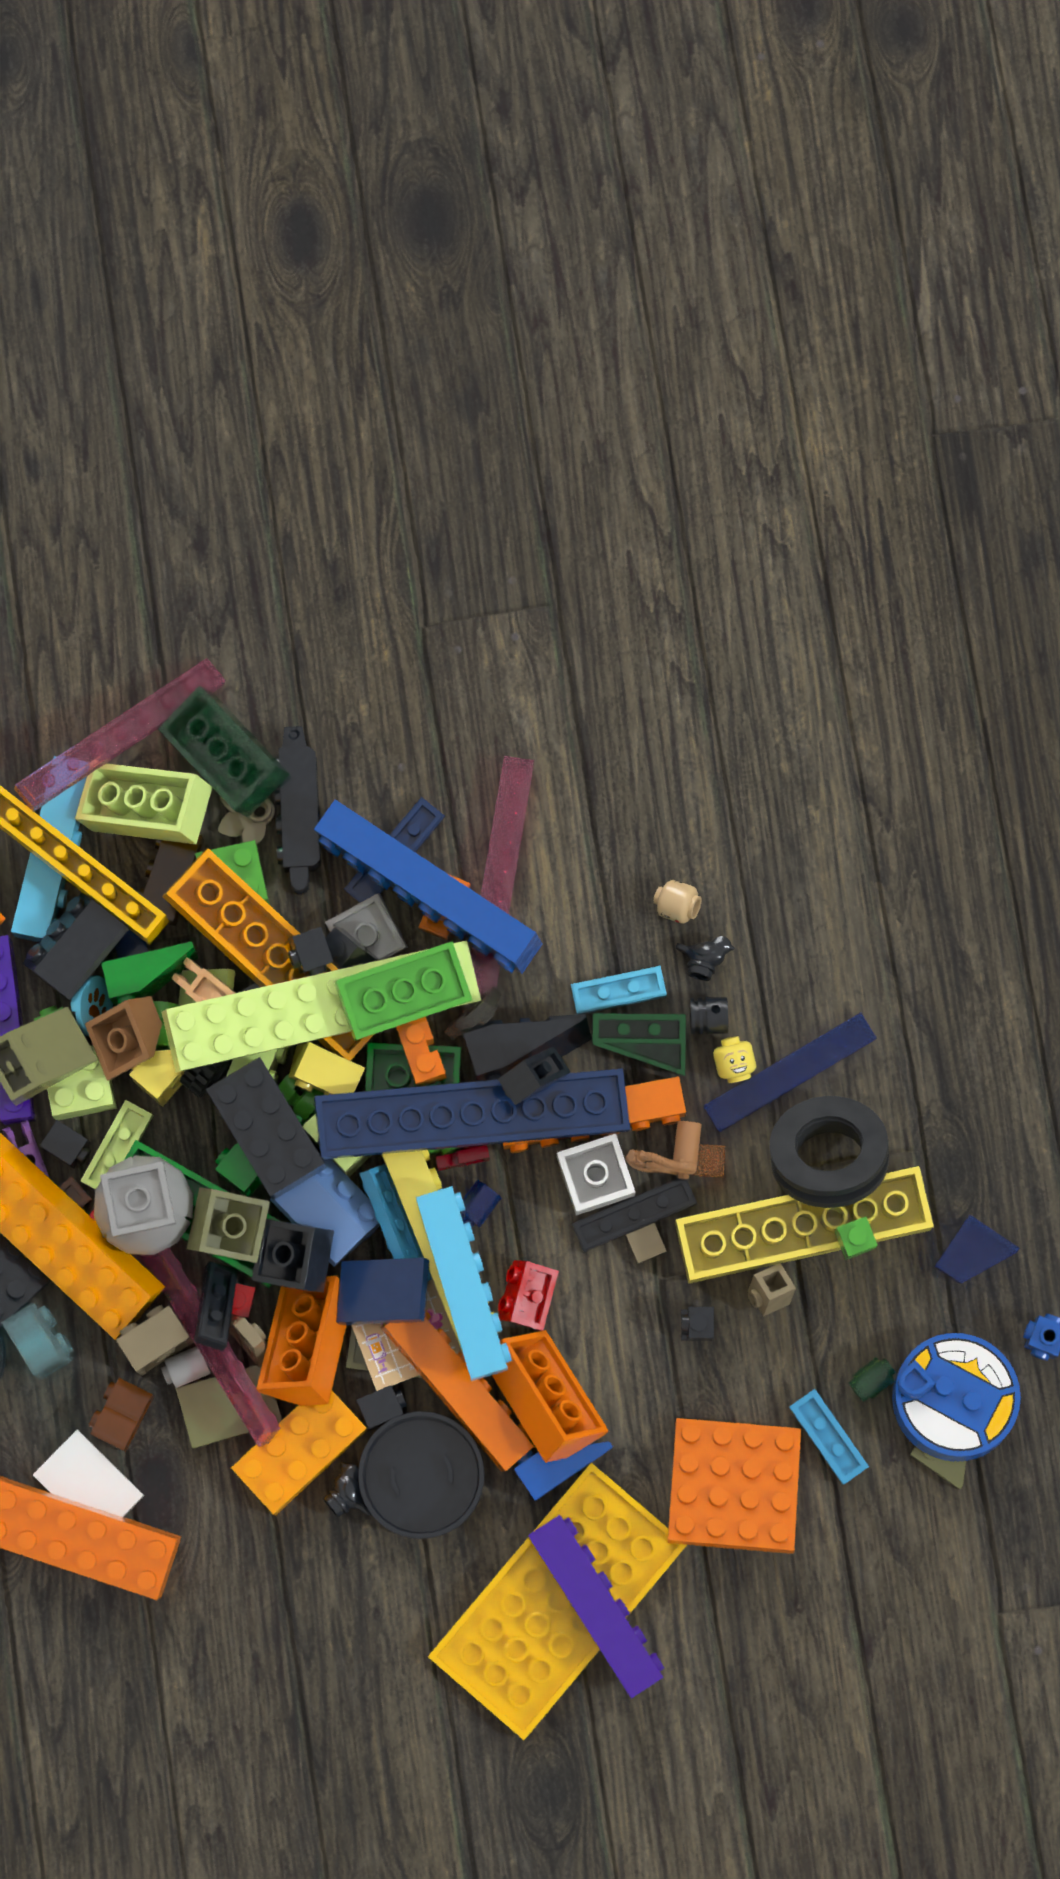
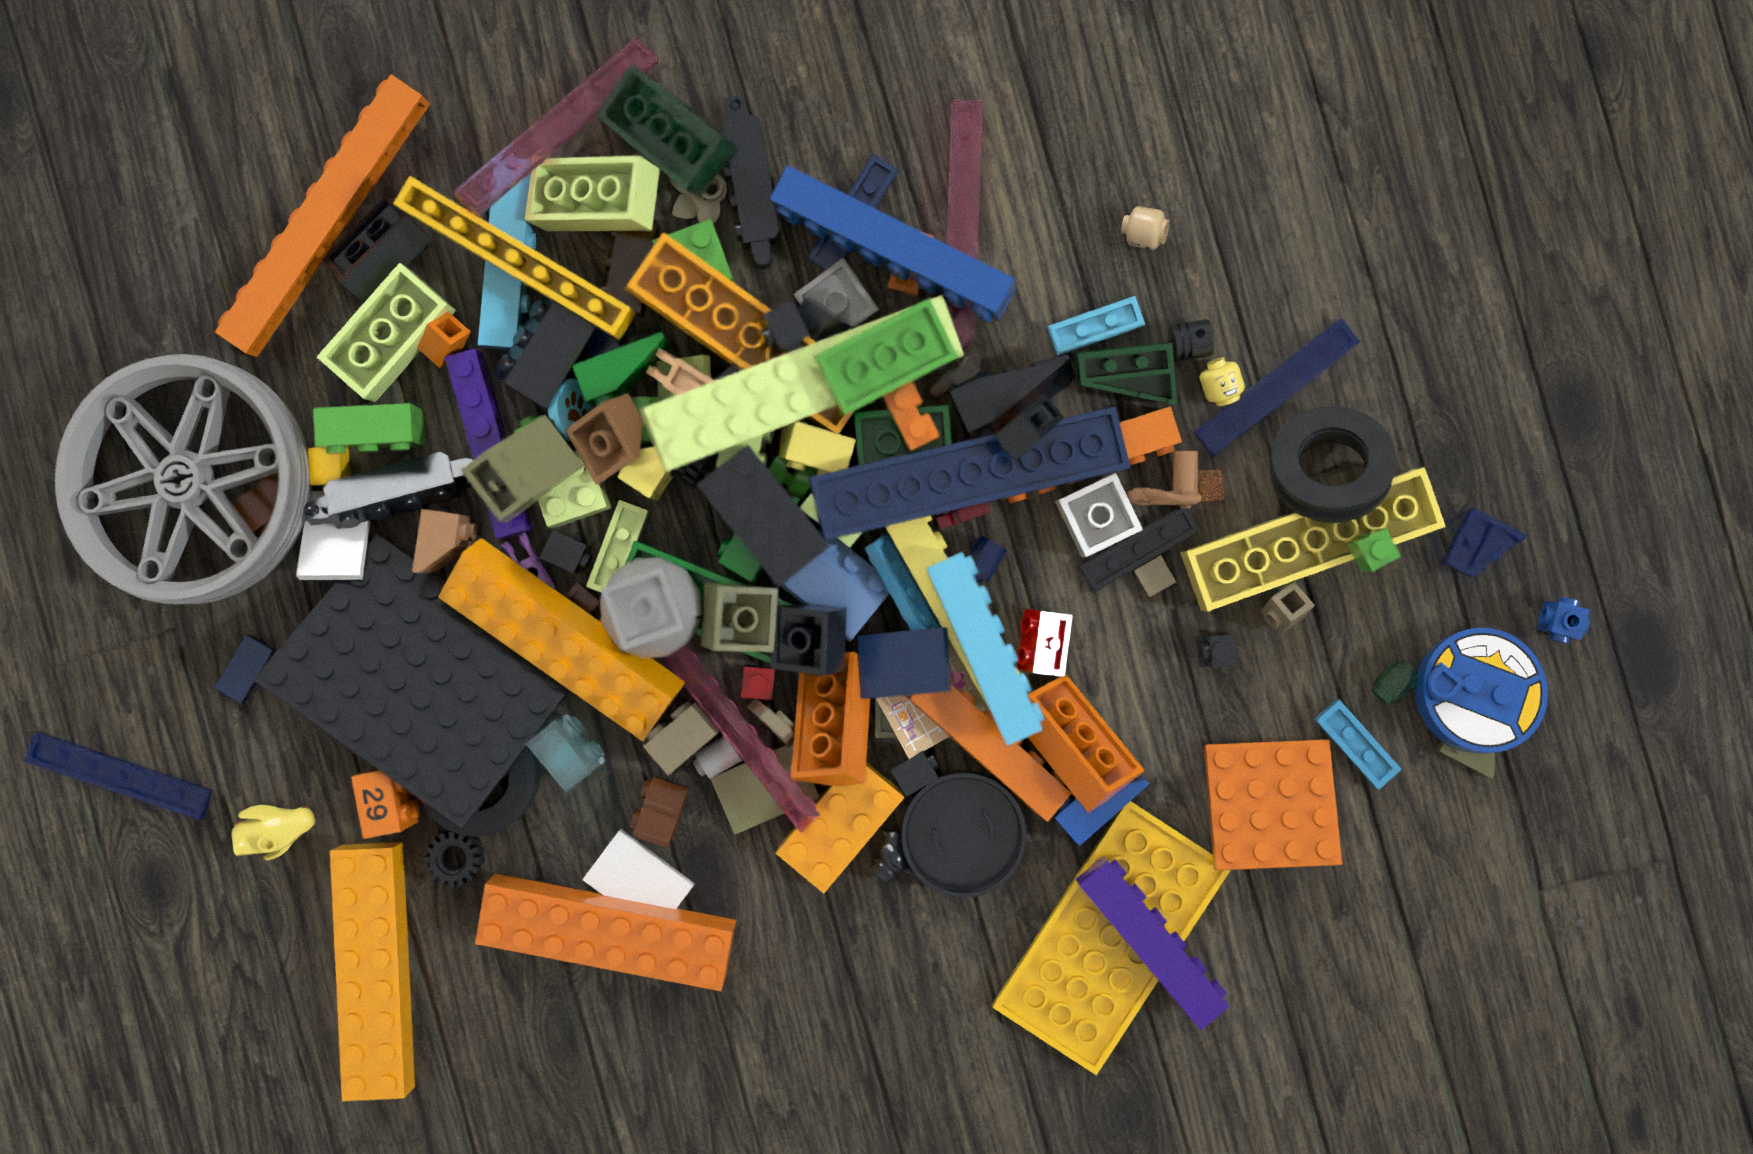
camera: 10 degrees left, 10 degrees up
black tile [194,1261,238,1352] -> none
black animal [676,936,735,981] -> none

